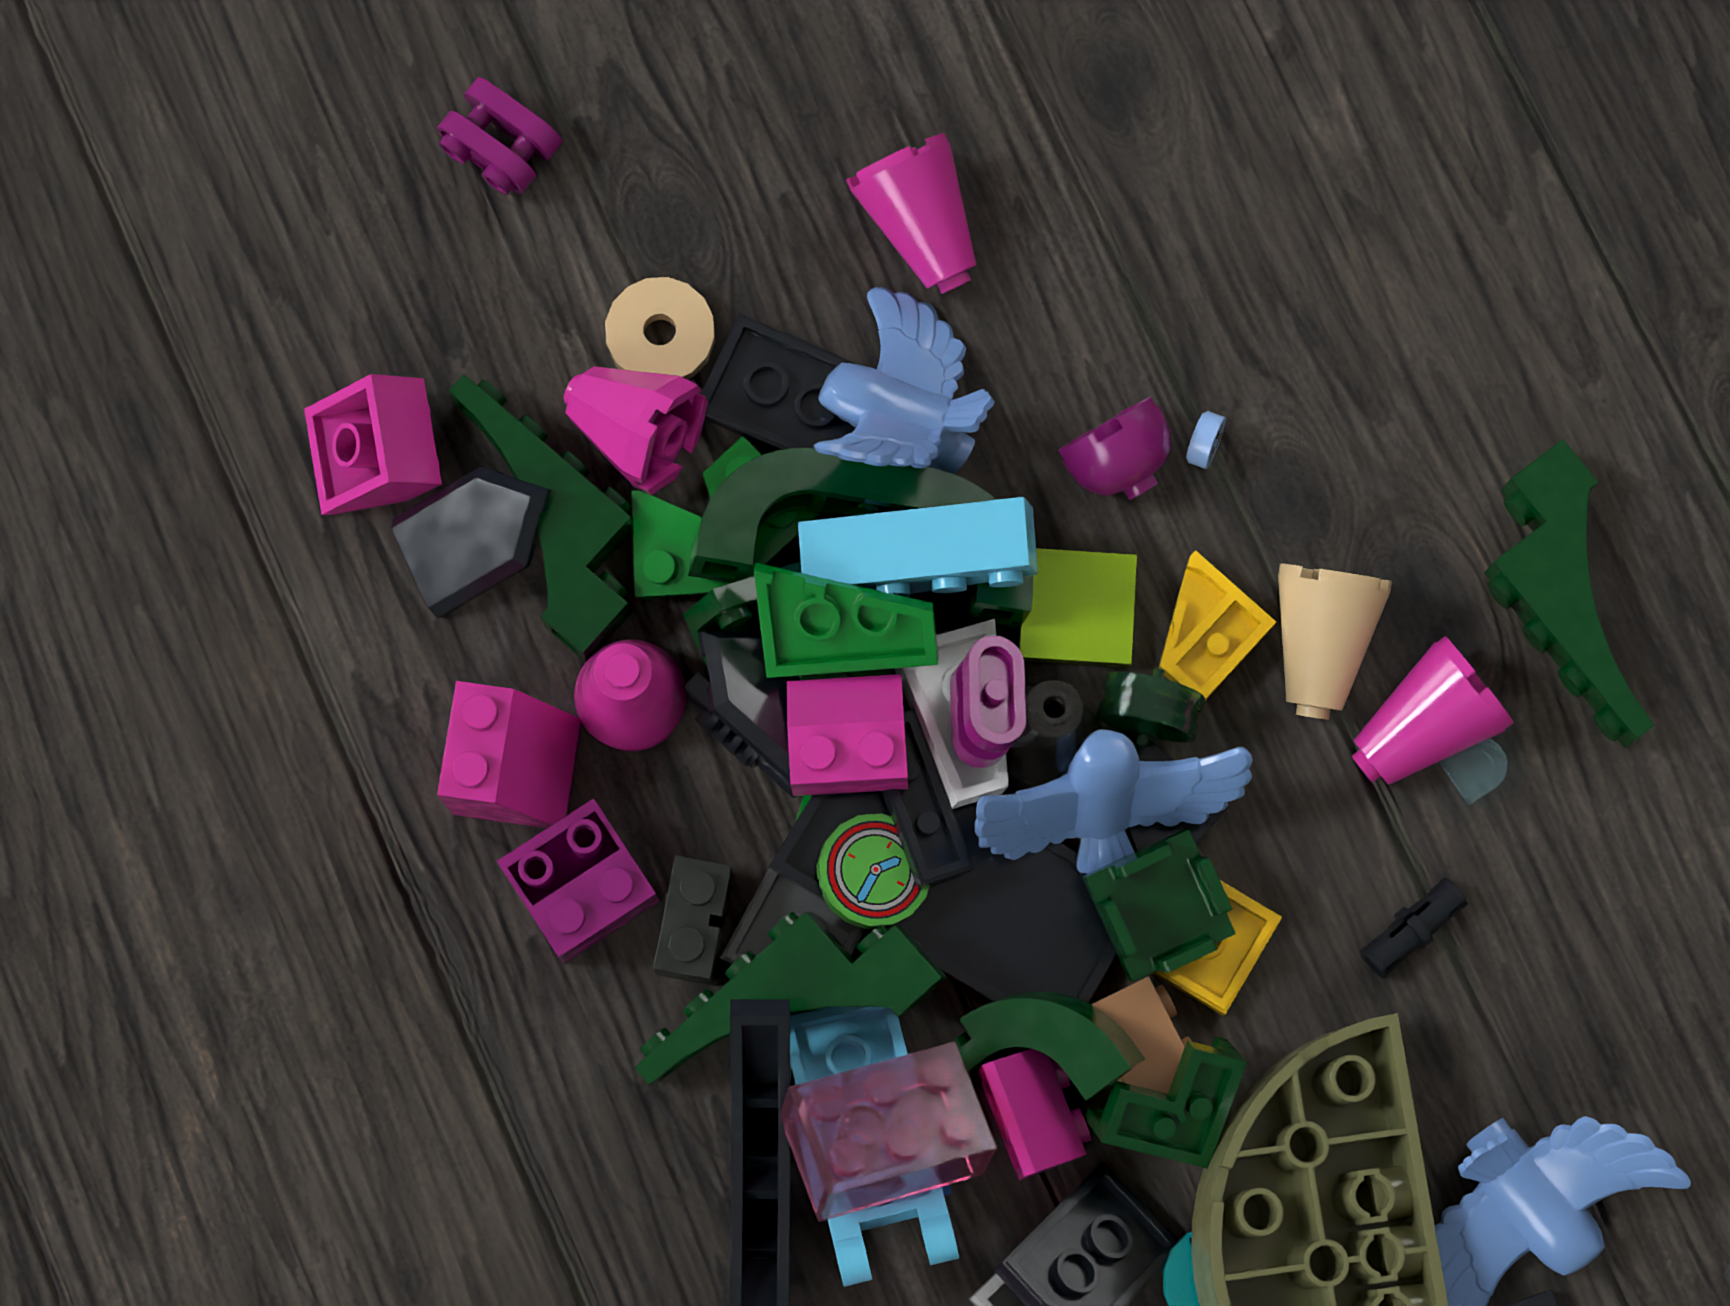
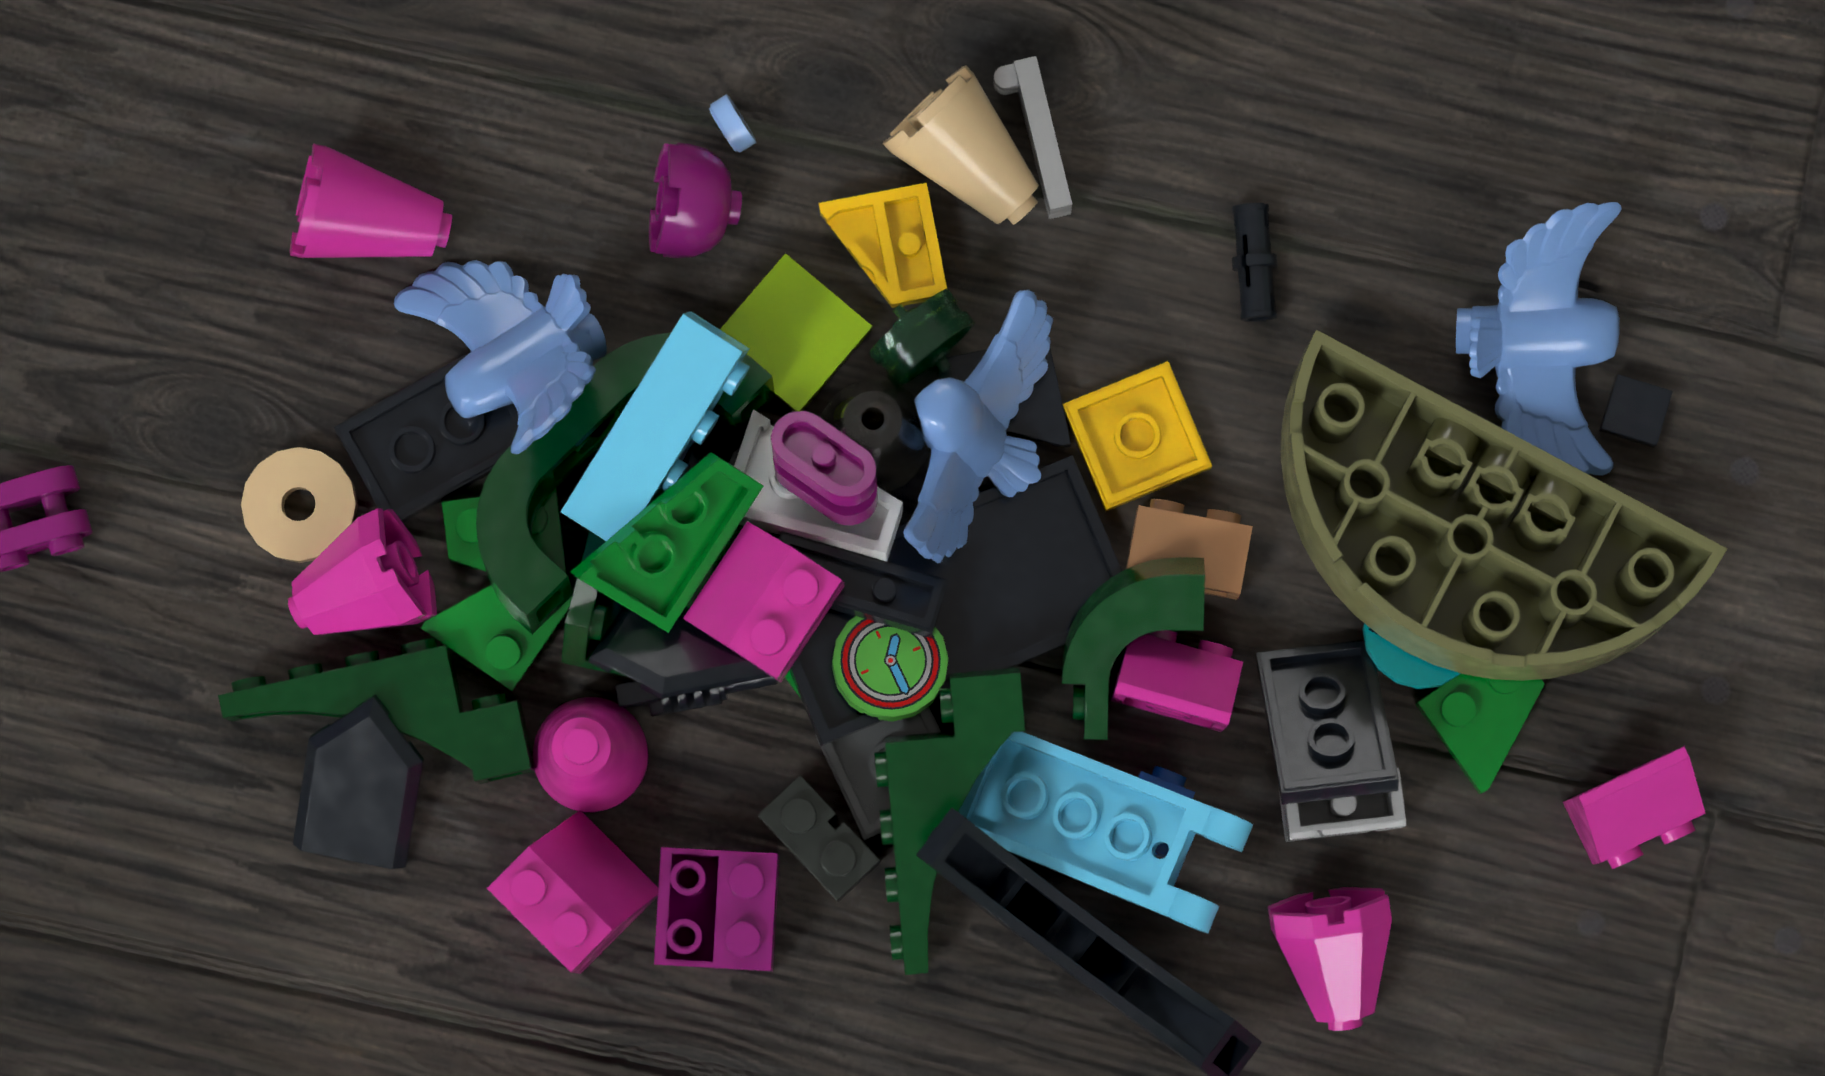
camera: 50 degrees left, 5 degrees up
dark pink slope [304,374,442,515] -> none
clear pink brick [780,1042,997,1222] -> none
dark green panel [1082,829,1236,982] -> none
dark green panel [1085,1037,1247,1169] -> none
dark pink cone [1351,636,1514,785] -> none
clear light blue tile [1439,739,1507,806] -> none
none -> light grey hinge [993,56,1073,219]

